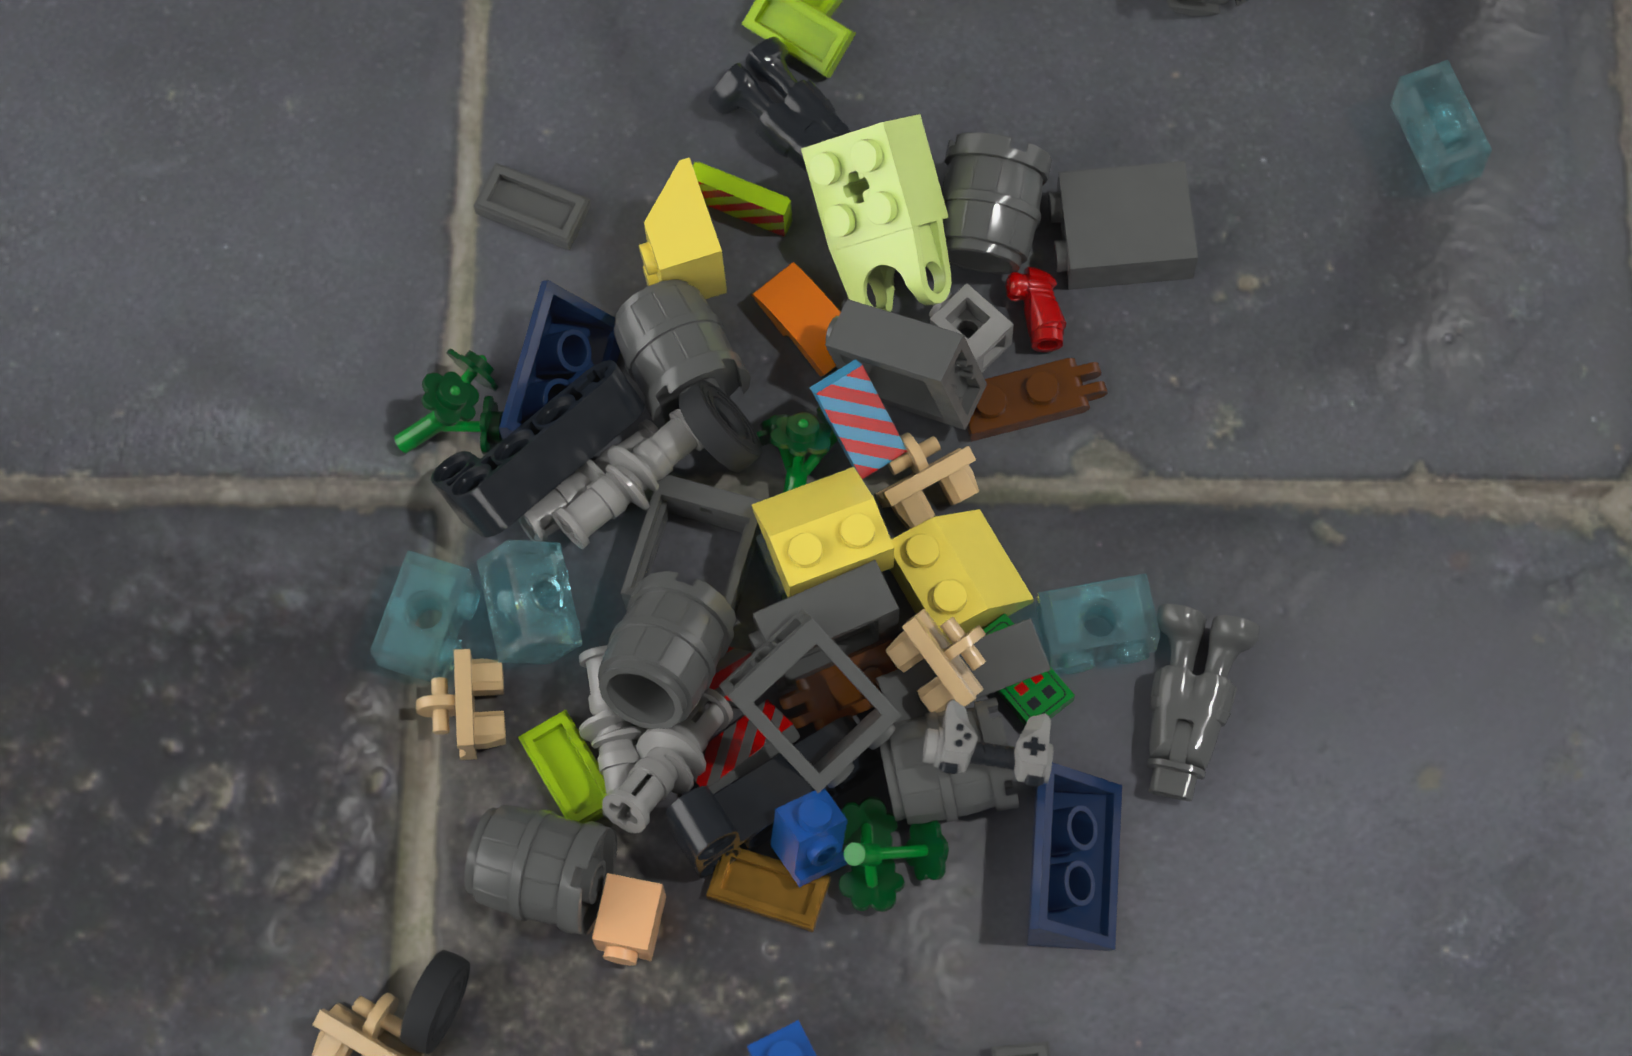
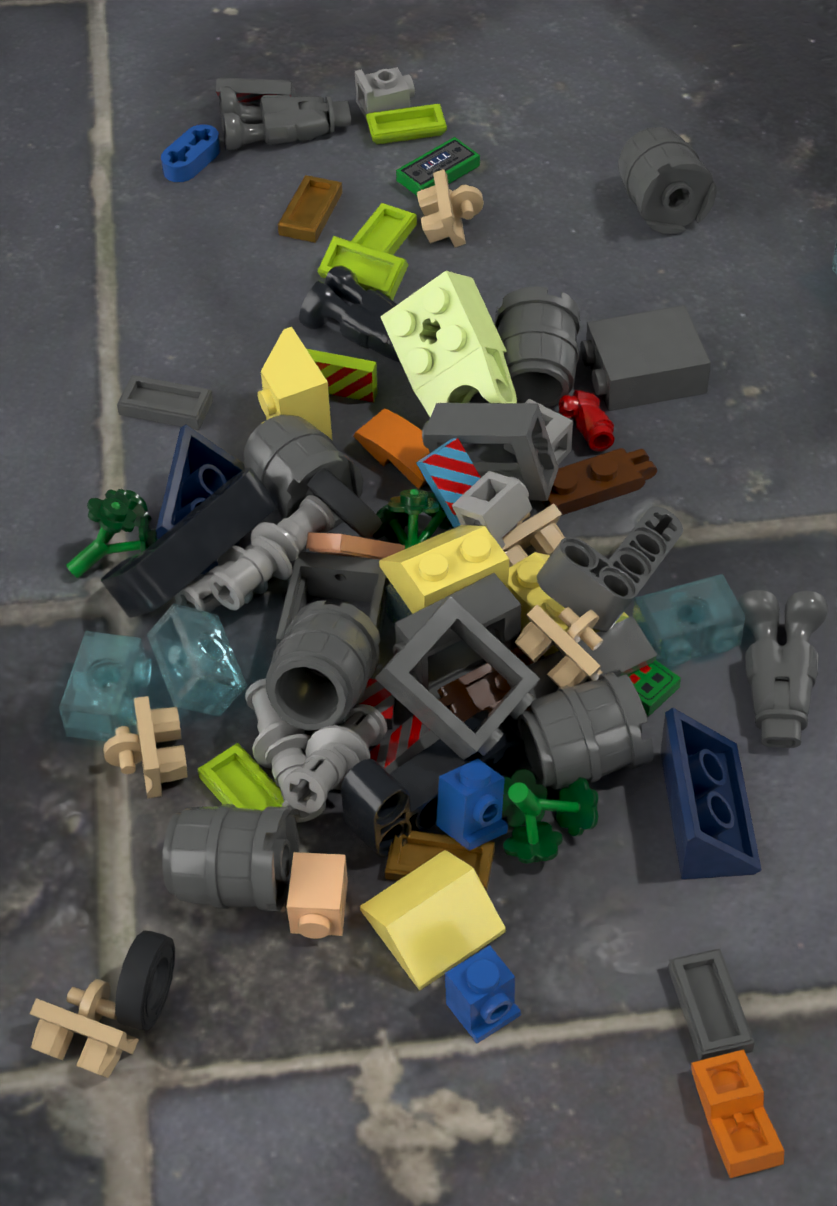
camera: 10 degrees left, 20 degrees down
light grey piece [922,700,1053,787] -> none
none -> nougat tile [306,532,405,559]
none -> light yellow slope [360,850,506,991]
none -> light grey brick [452,471,533,548]
none -> dark grey beam [537,507,683,631]

